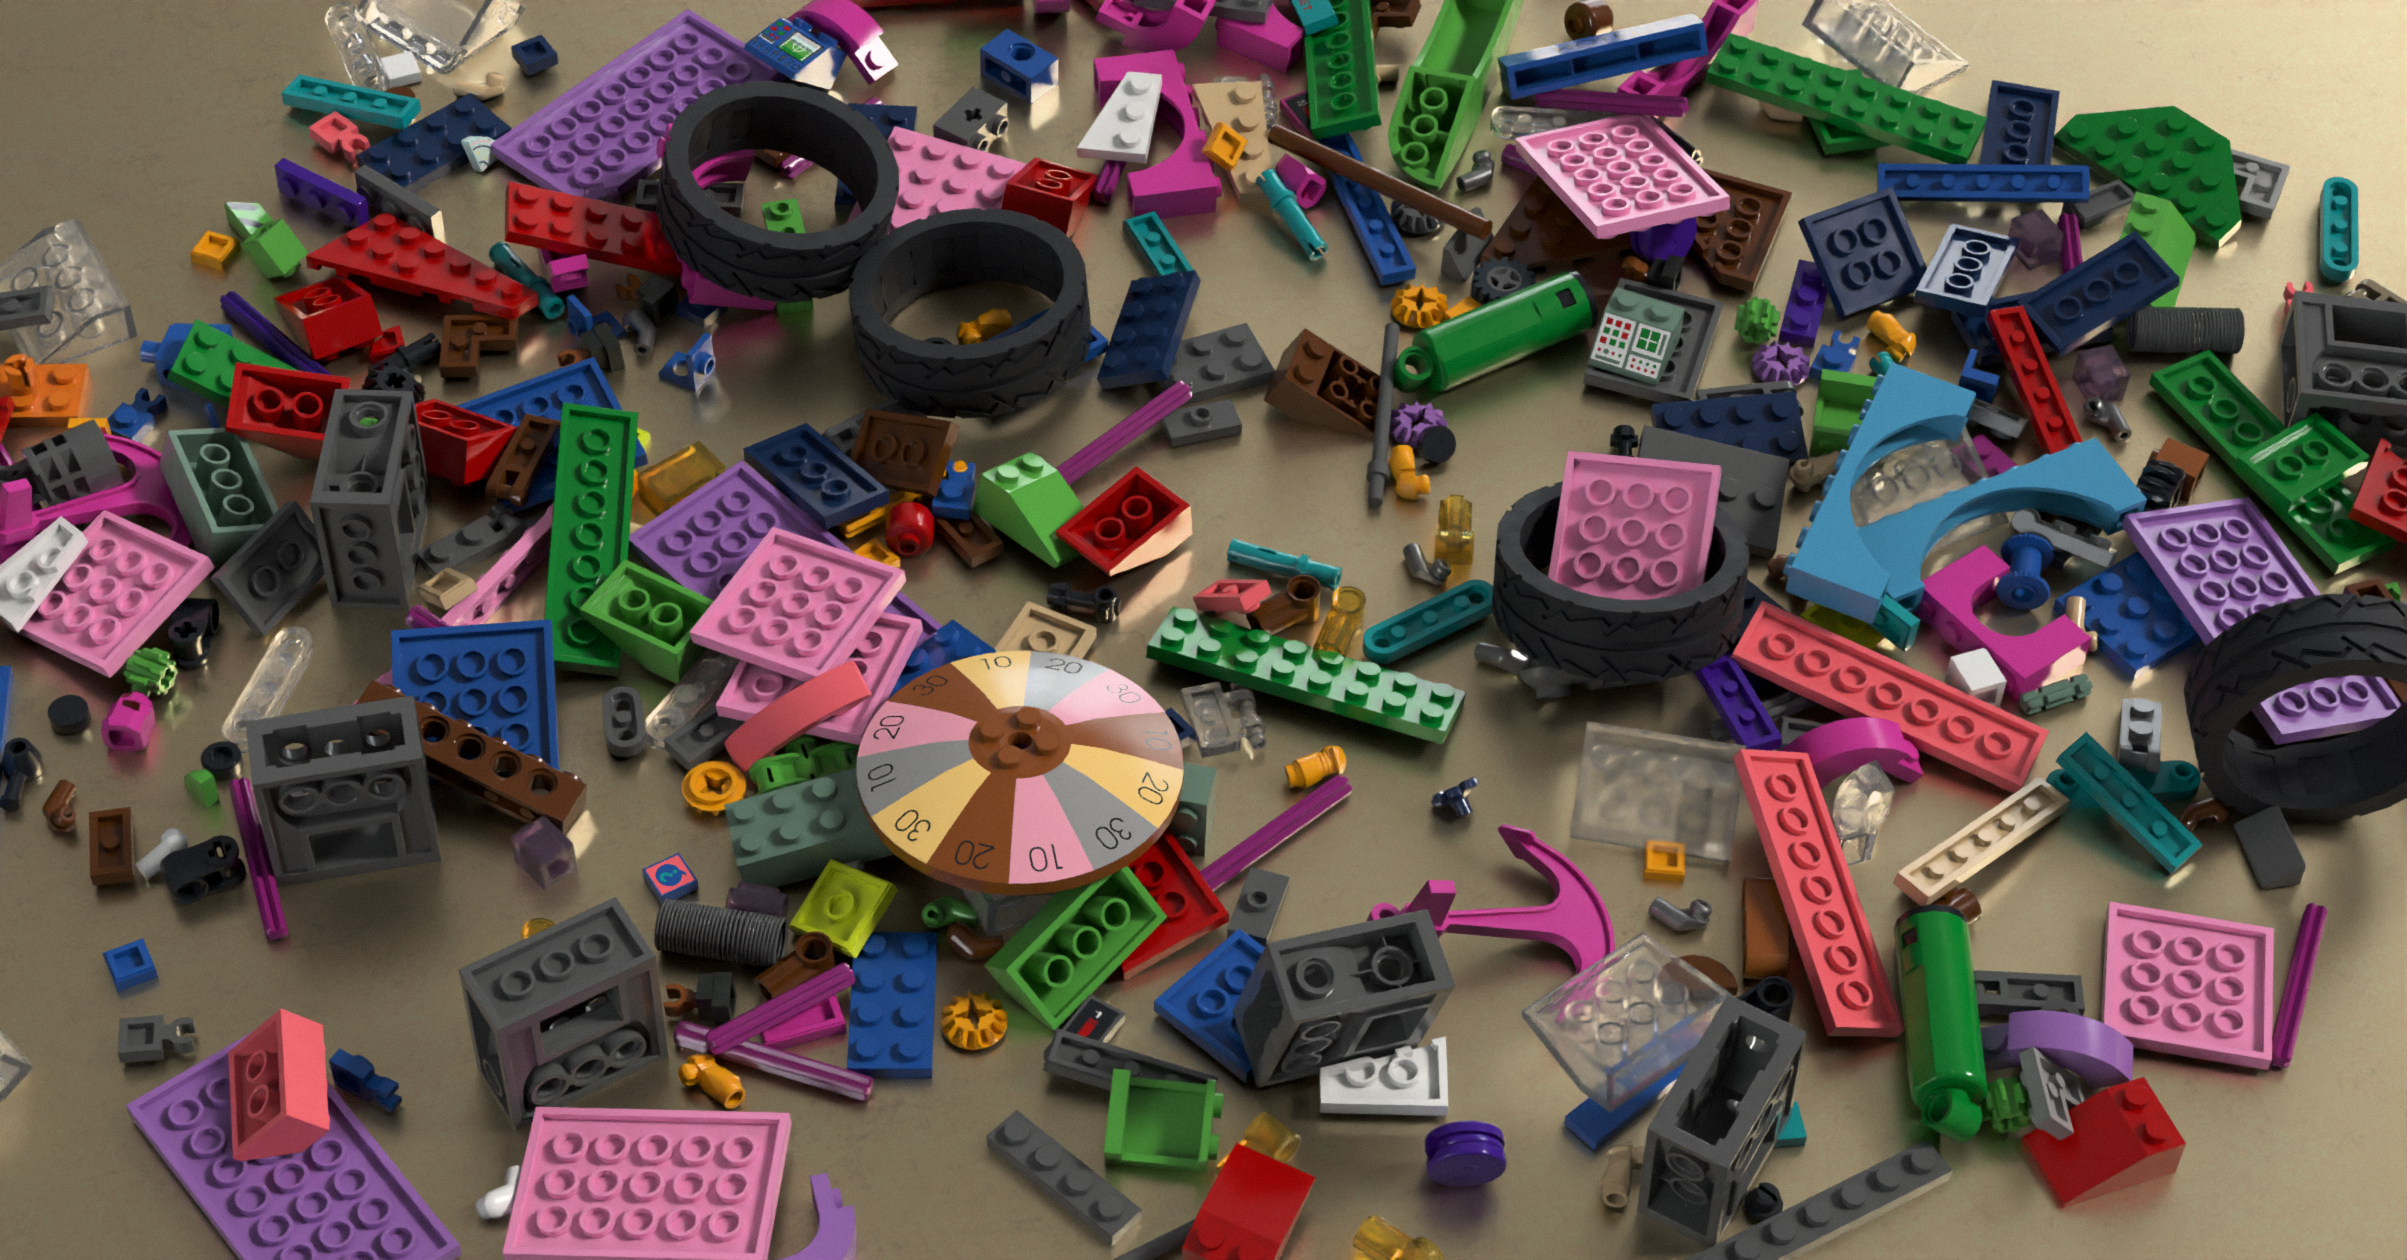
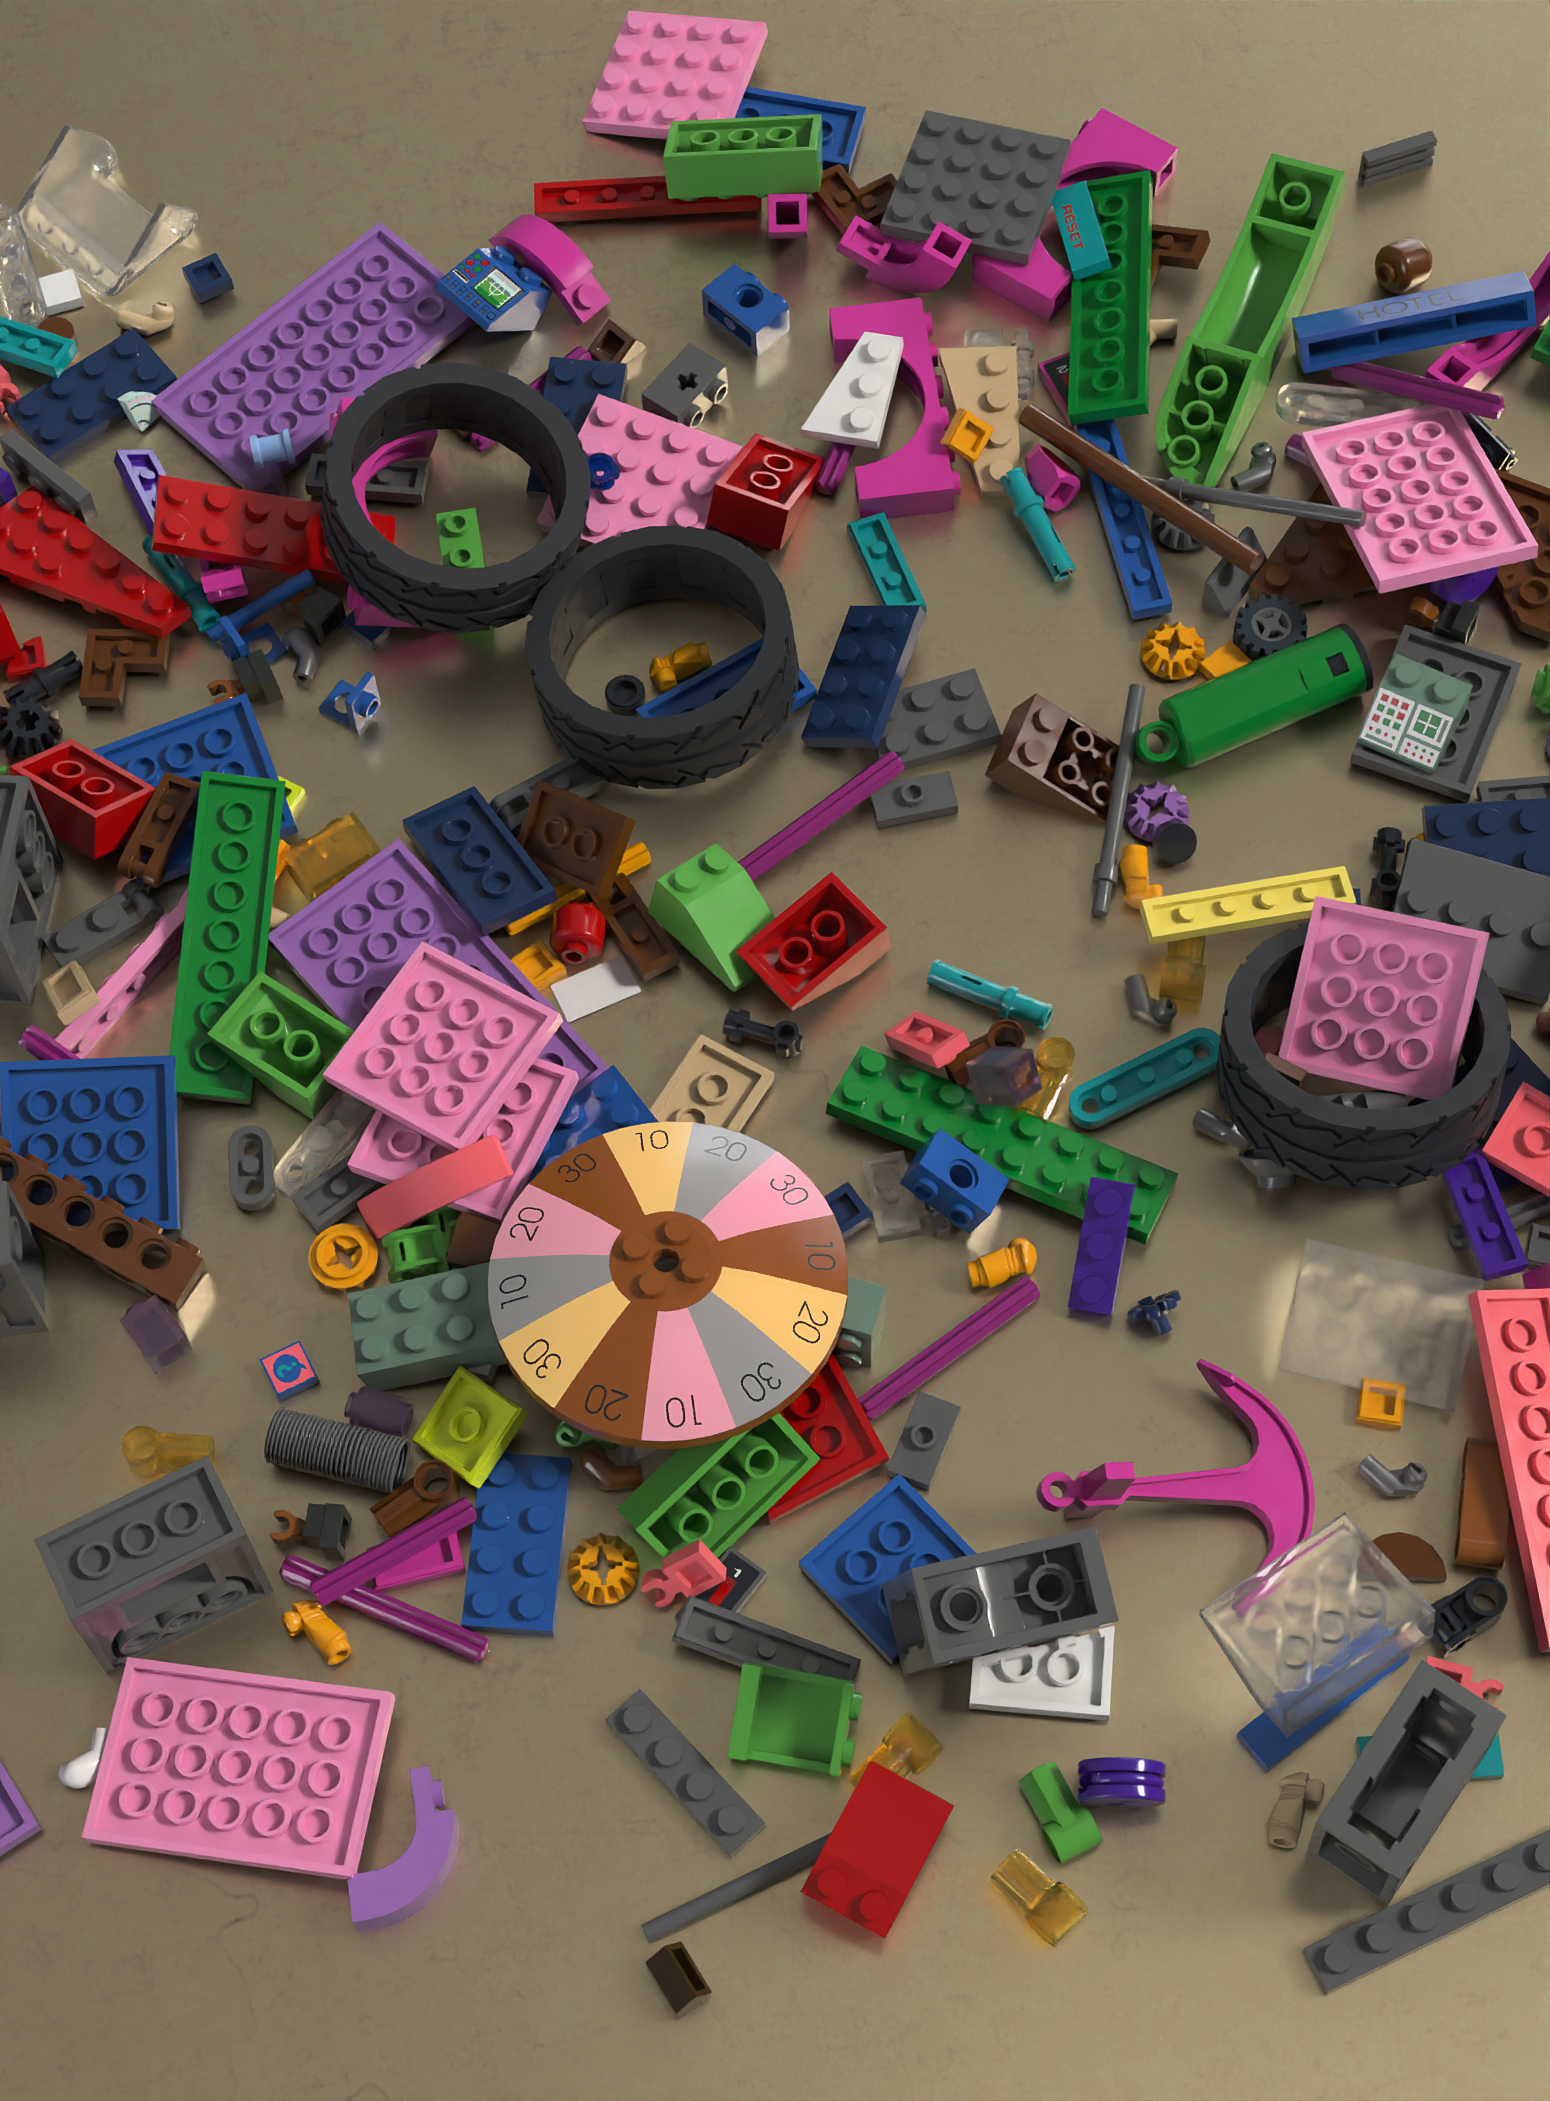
camera: 10 degrees right, 15 degrees up
blue plate [932,460,976,520] -> none
black piece [1744,1182,1783,1221] -> none
none -> dark purple plate [114,449,167,536]
none -> blue bar [206,569,316,643]
none -> light blue bush [249,428,296,471]
none -> reddish brown slope [446,1212,501,1268]
none -> white sticker [550,955,641,1023]
none -> reddish brown slope [587,319,646,364]
none -> clear blue plate [587,453,620,491]
none -> coral plate [641,1539,726,1607]
none -> blue brick [900,1128,1010,1234]
none -> brick [966,1046,1042,1107]
none -> bright green piece [1019,1761,1102,1864]
none -> dark purple plate [1068,1177,1136,1315]
none -> light yellow plate [1139,866,1357,945]
none -> dark grey bar [1144,476,1367,527]

